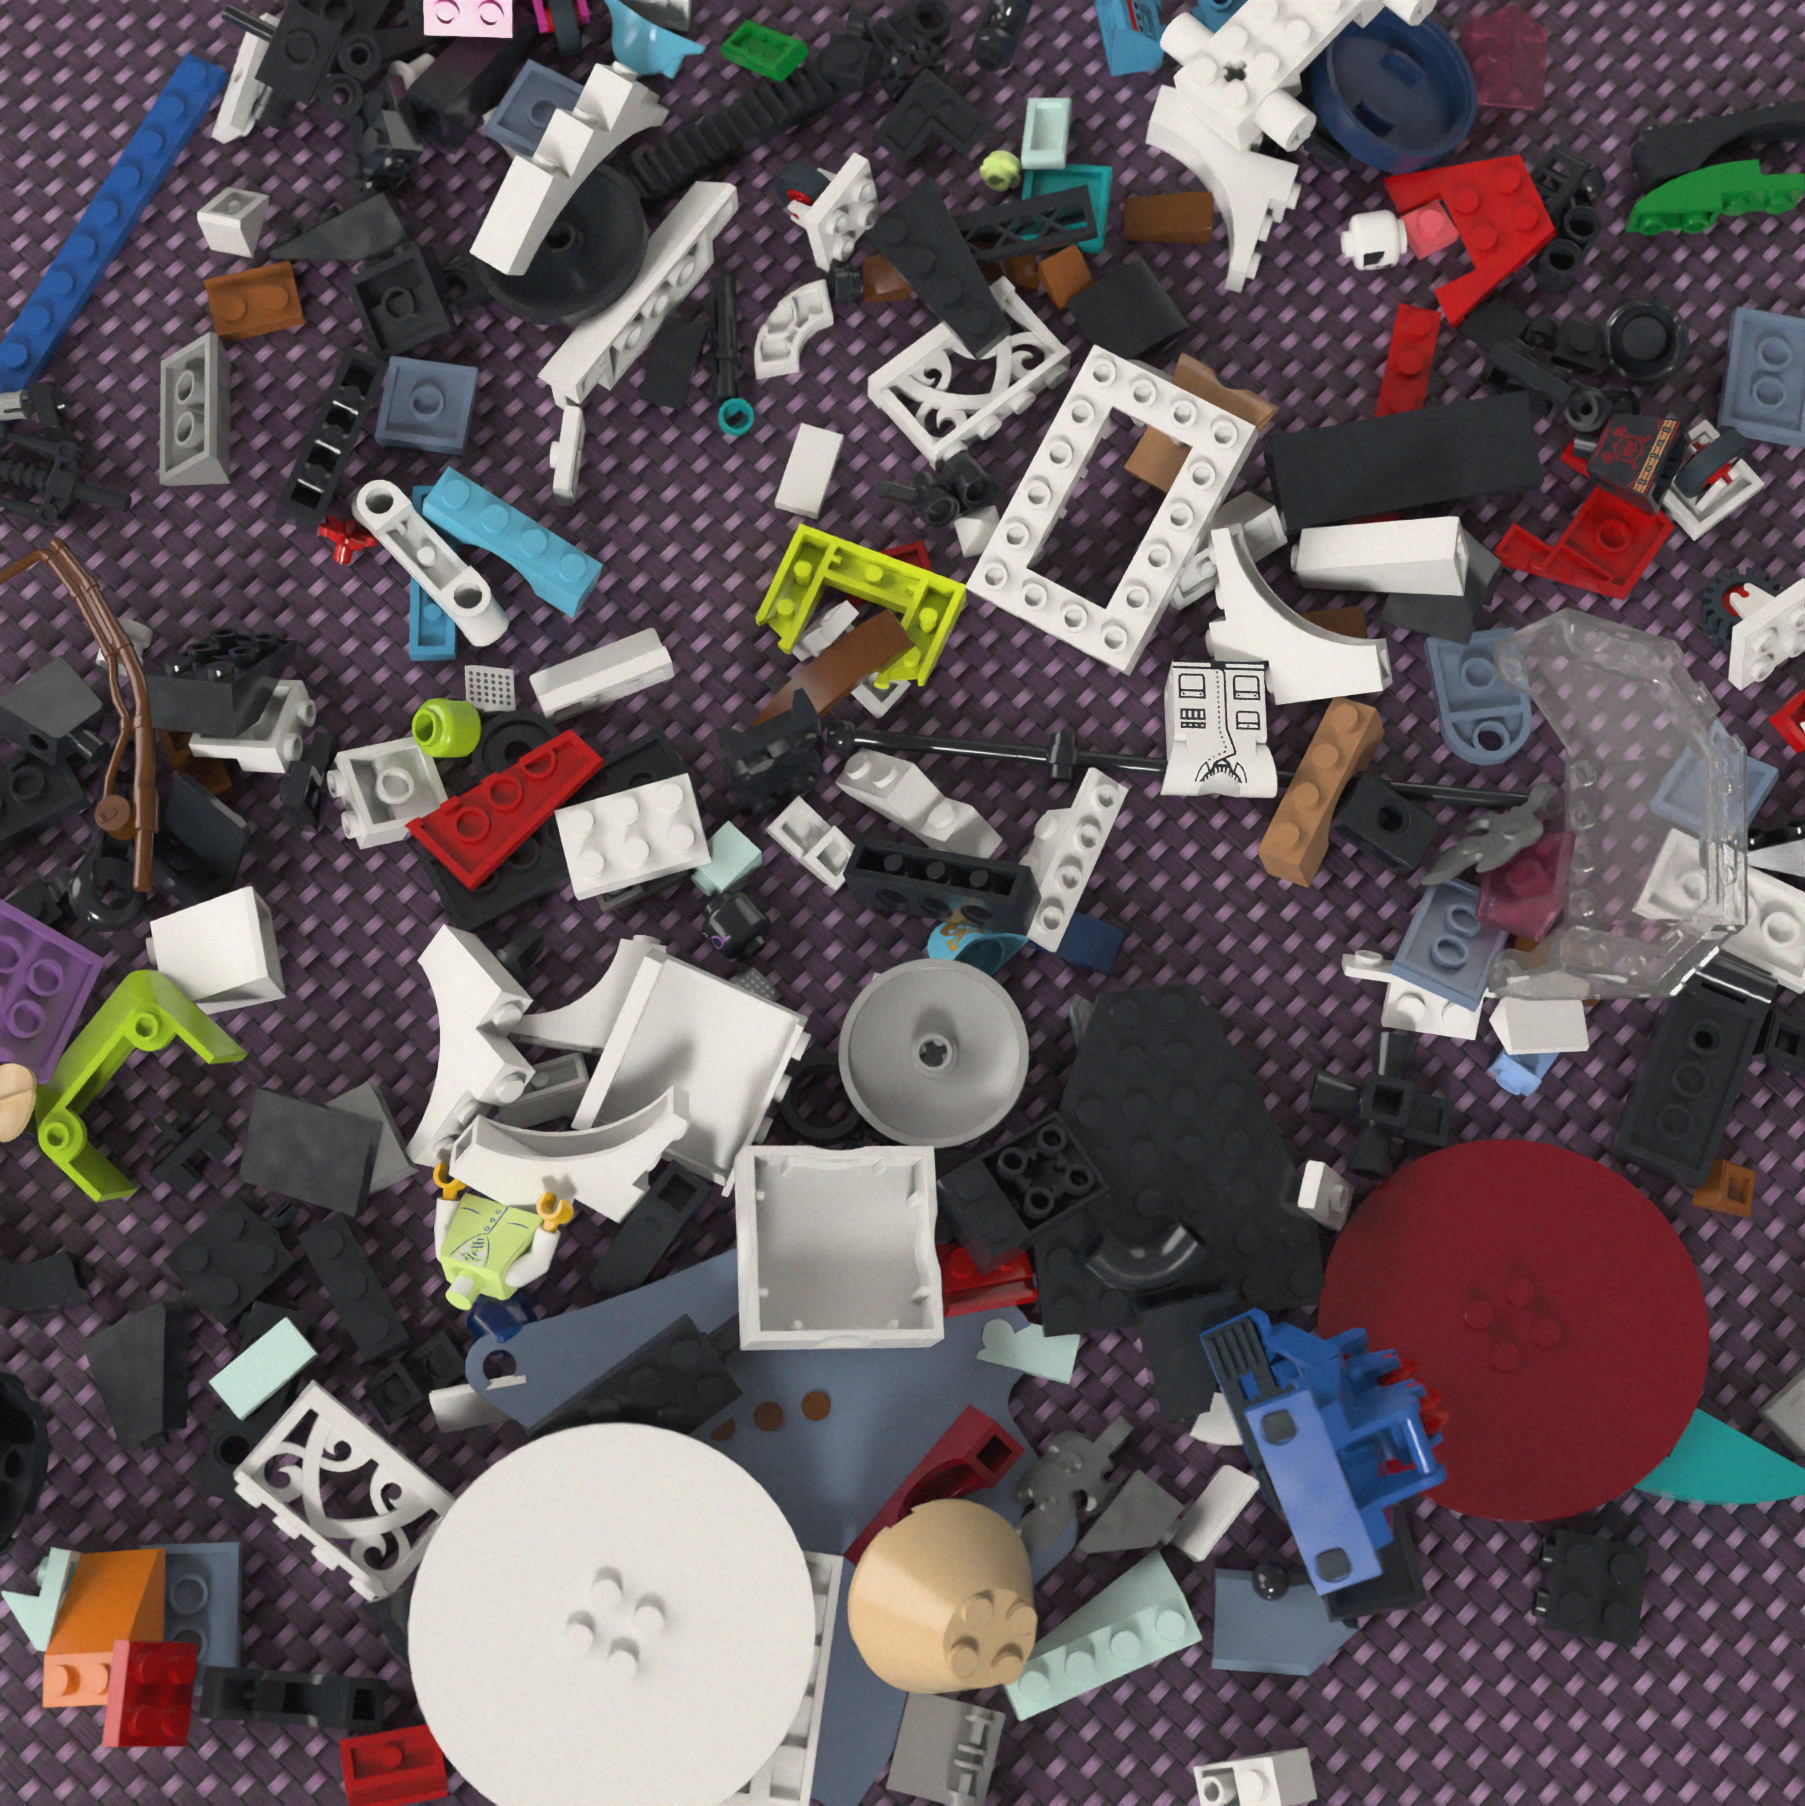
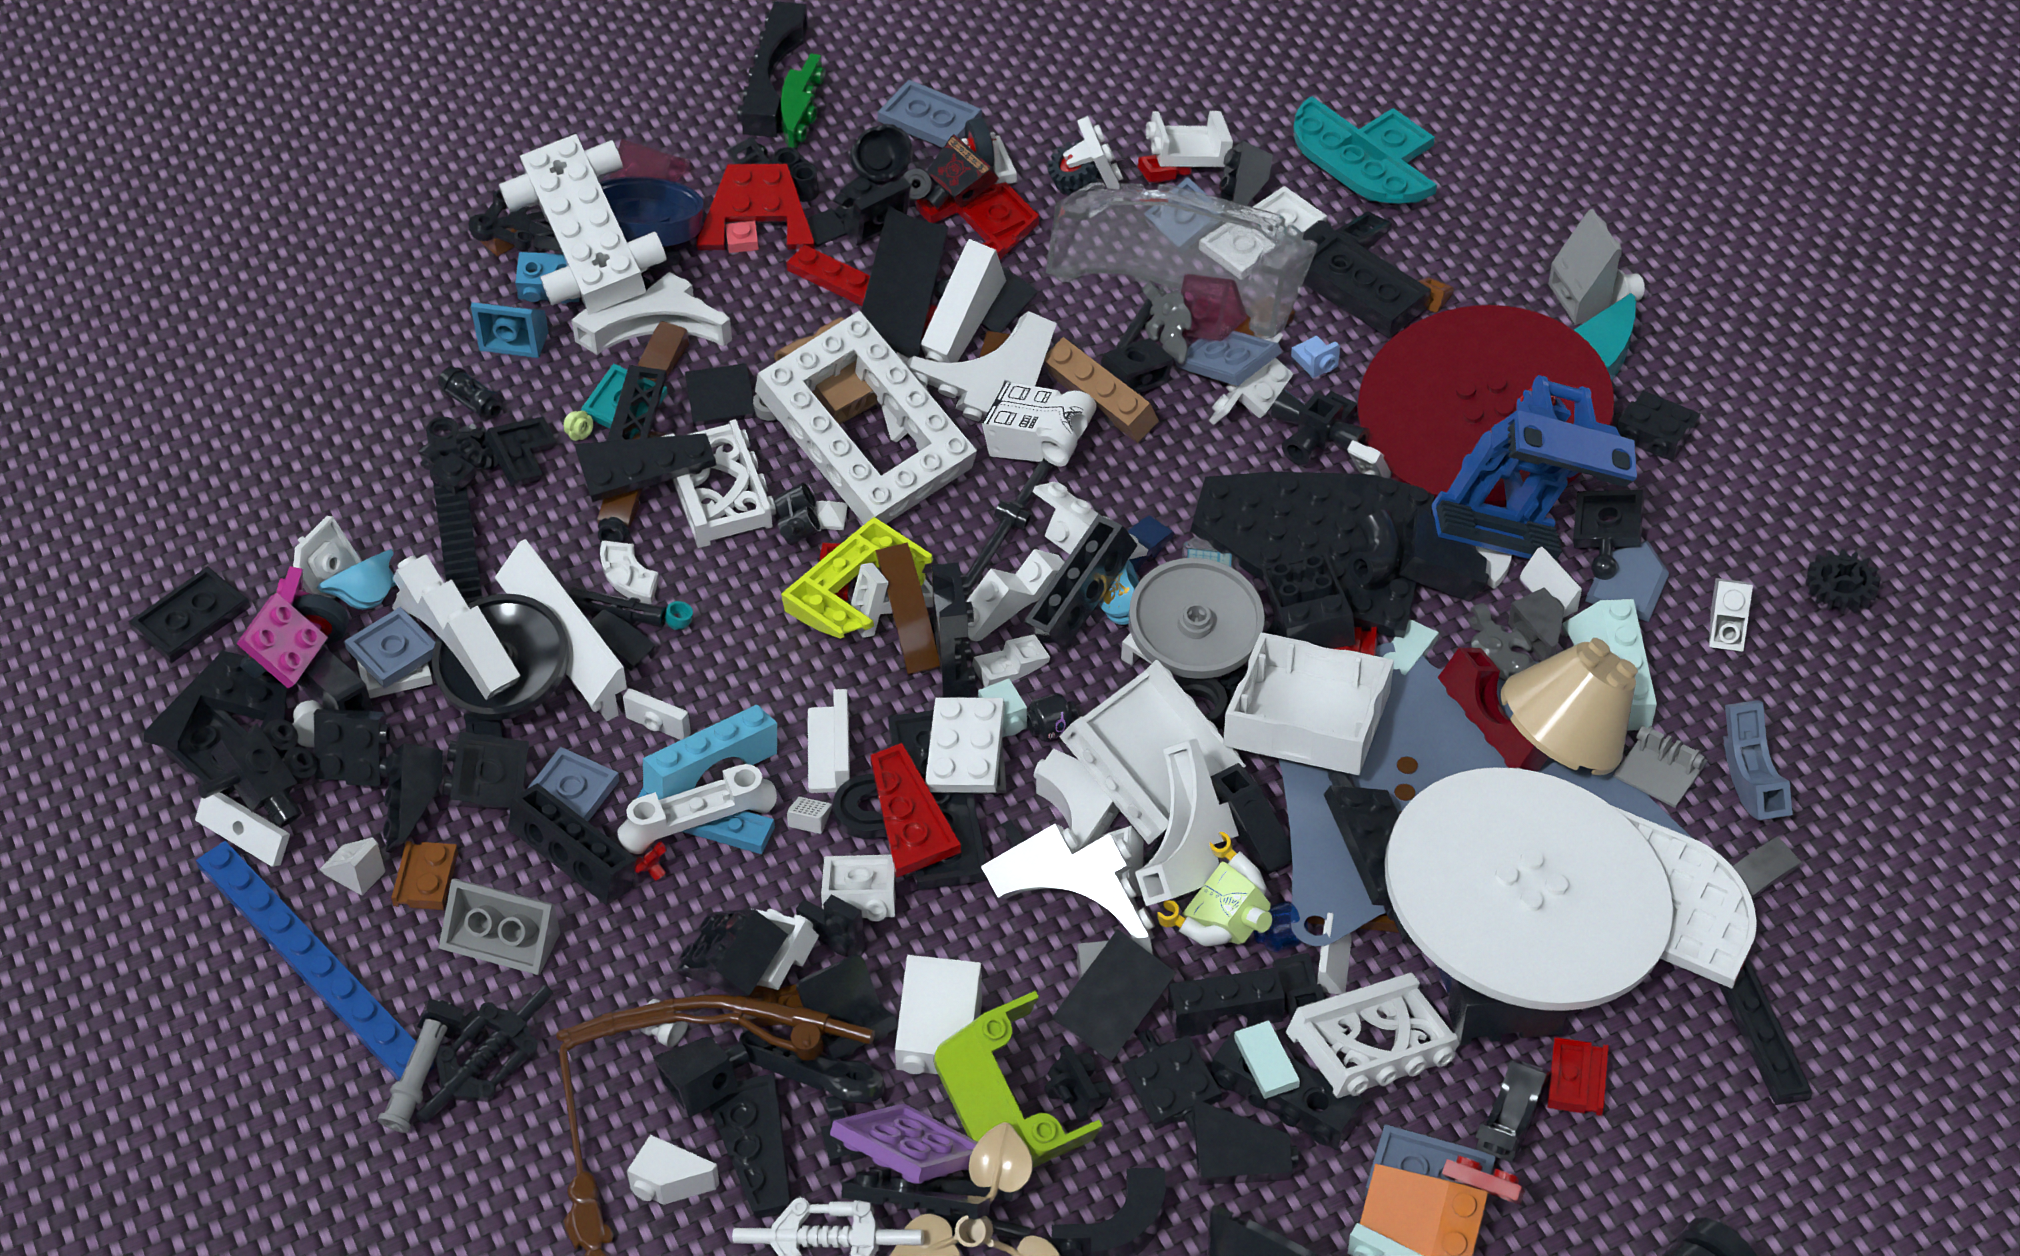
camera: 65 degrees left, 25 degrees down
lime head [412,698,482,758] -> none
green plate [720,19,809,82] -> none
white plate [774,152,880,272] -> none
white tile [775,423,844,520] -> none
light aqua tile [1021,98,1072,169] -> none
dark orange slope [1037,244,1094,311] -> none
white head [1341,210,1407,271] -> none
sand blue tile [1423,627,1532,765] -> none
white slope [1489,994,1589,1055] -> none

